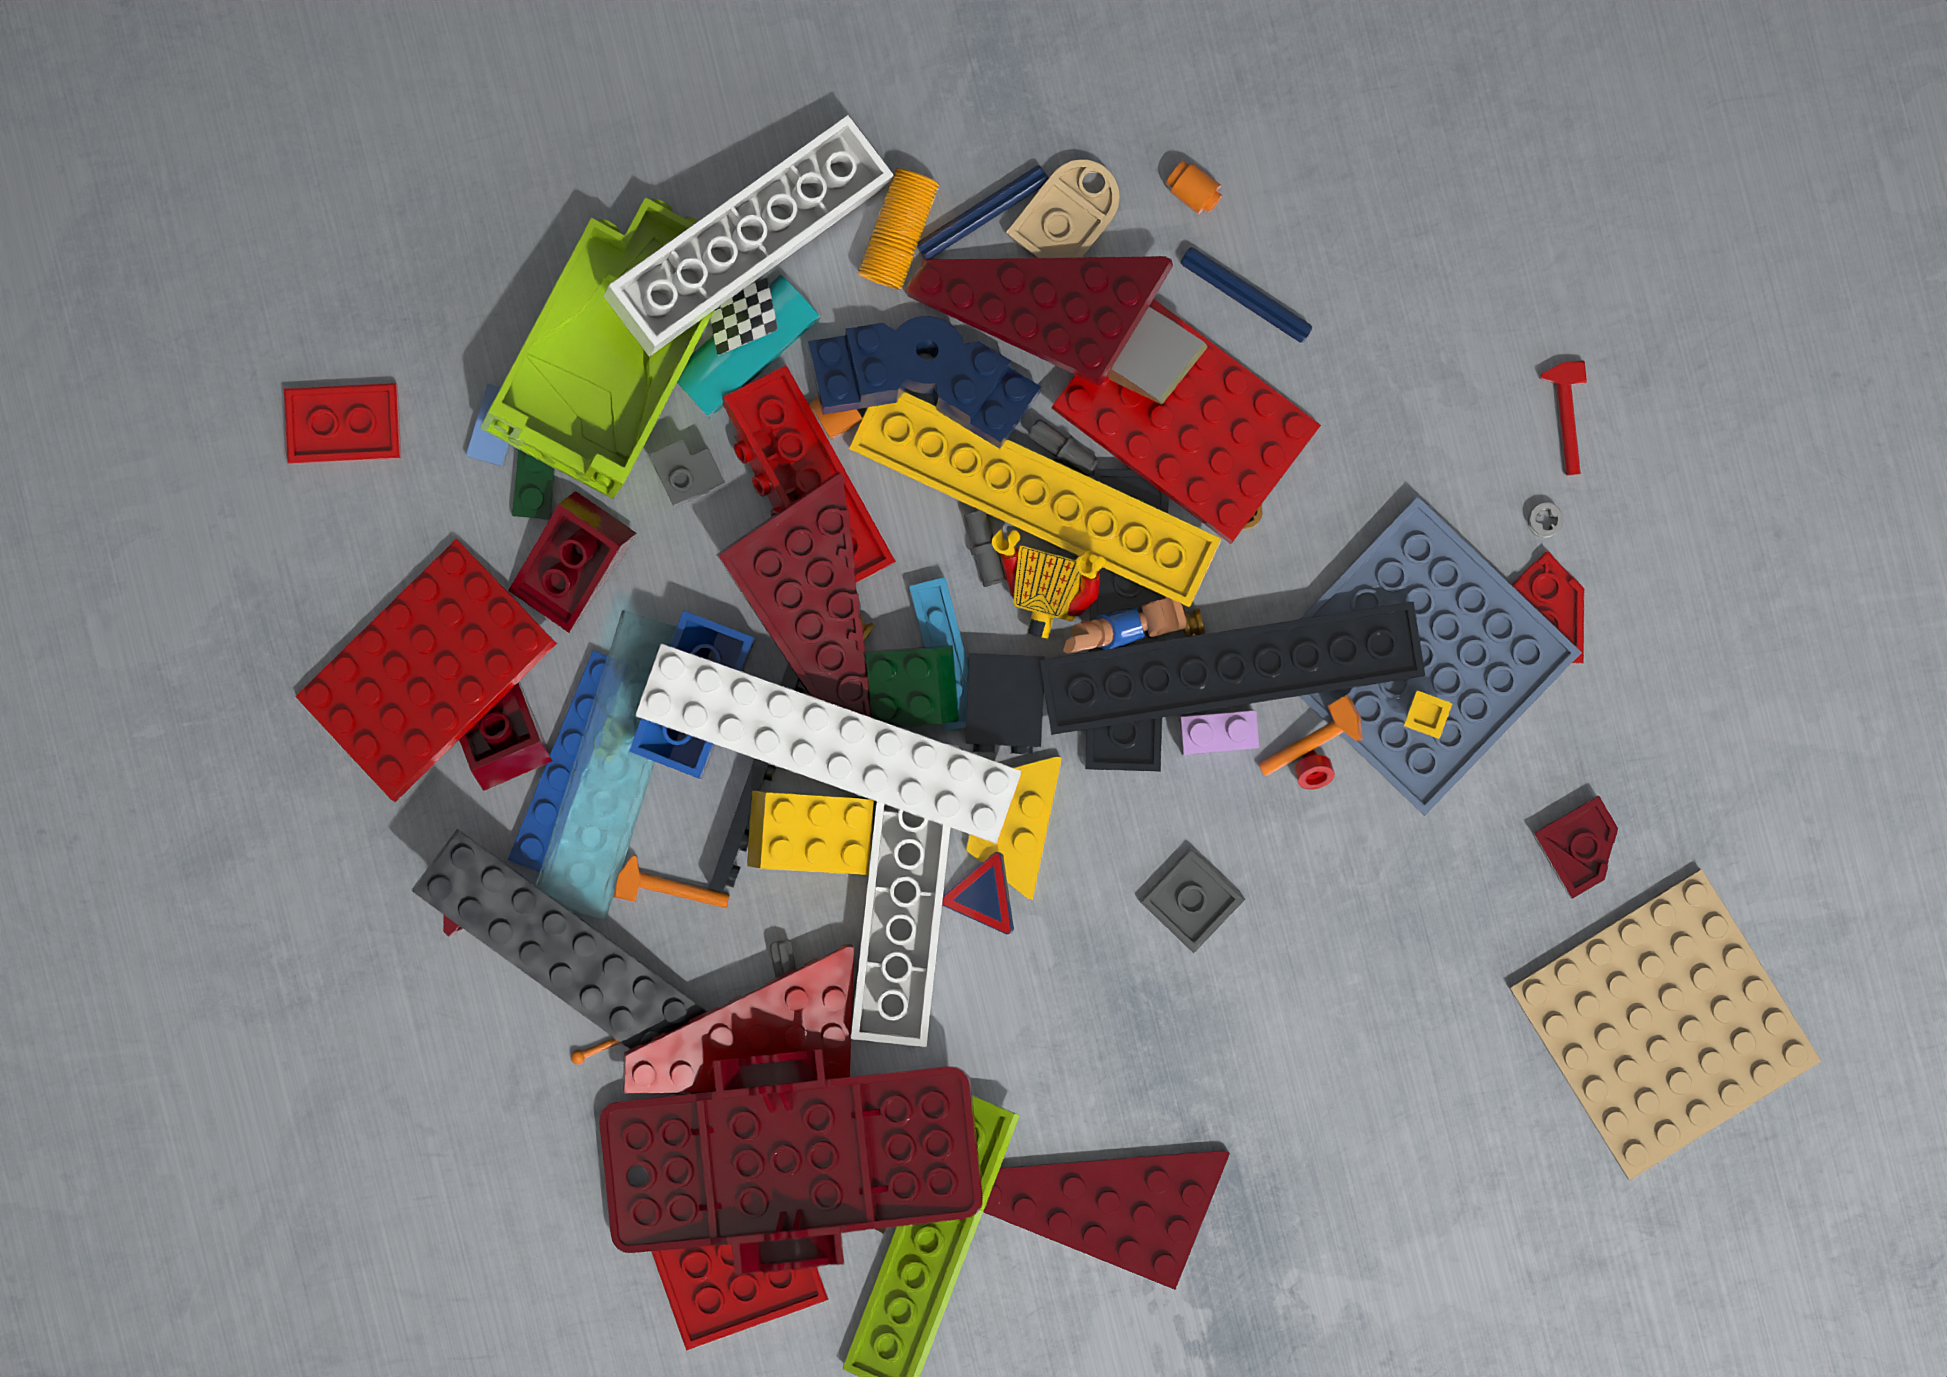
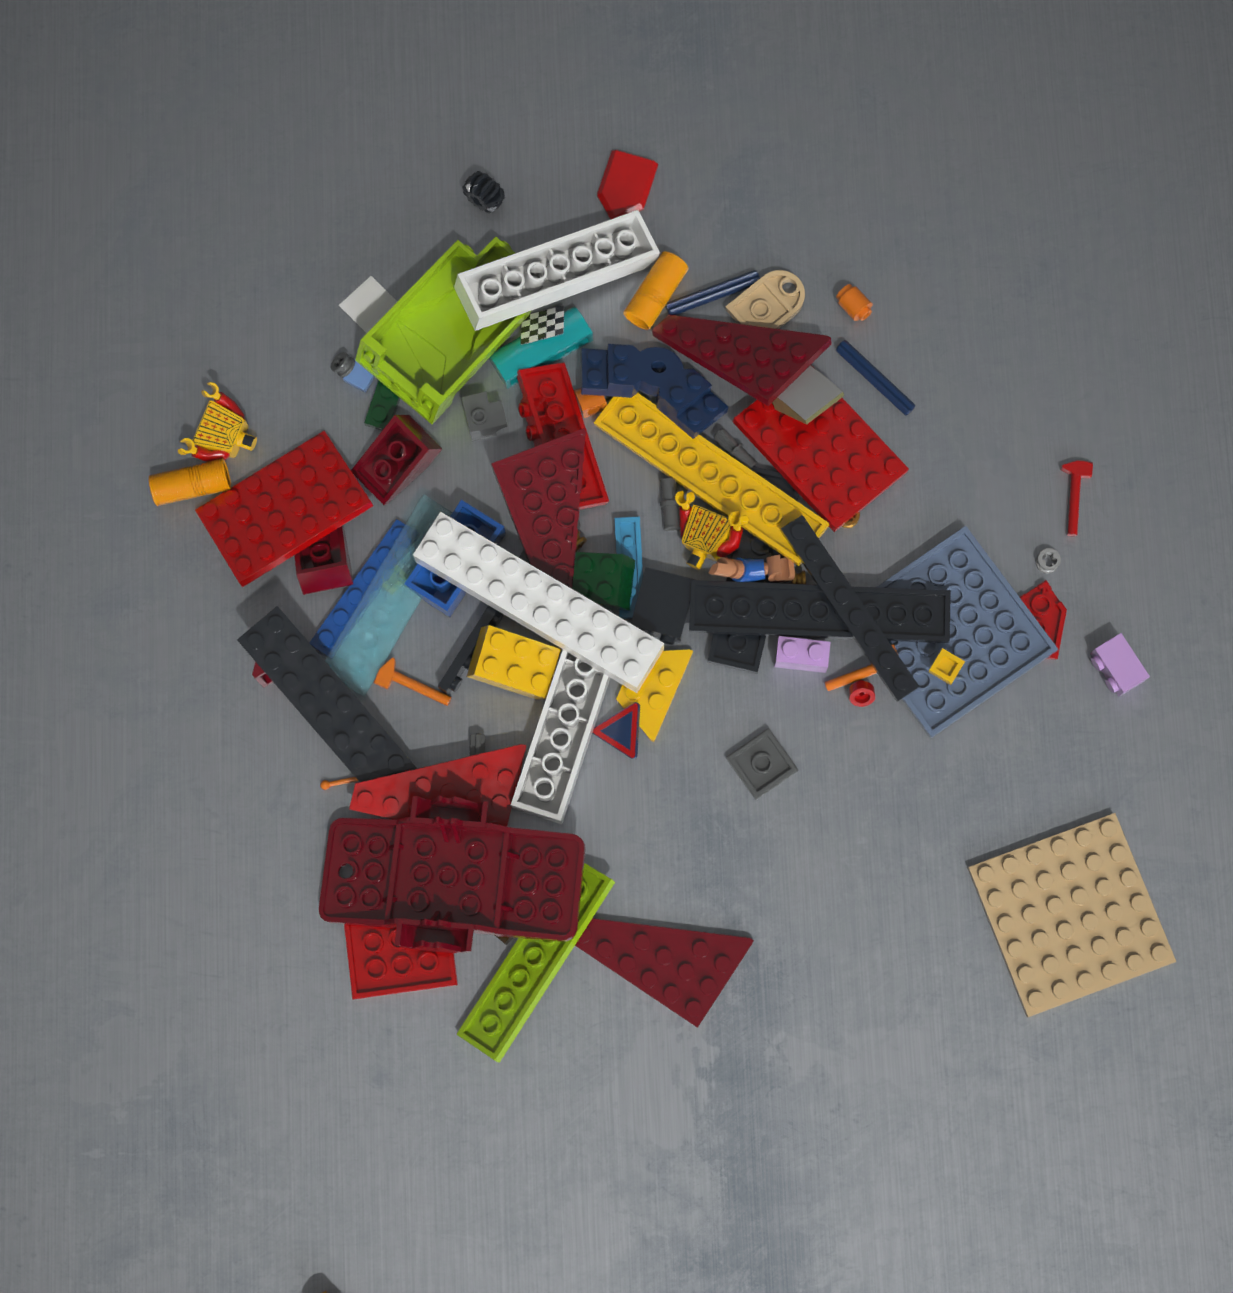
camera: 15 degrees right, 10 degrees down
red tile [284,383,401,464] -> none
dark red plate [1533,796,1618,899] -> none
none -> light orange piece [148,458,231,506]
none -> torso [178,382,257,462]
none -> dark grey bush [331,352,355,377]
none -> white sticker [339,276,397,333]
none -> black gear [462,171,505,213]
none -> red tile [597,150,659,220]
none -> black plate [780,515,920,702]
none -> lavender brick [1090,633,1150,697]

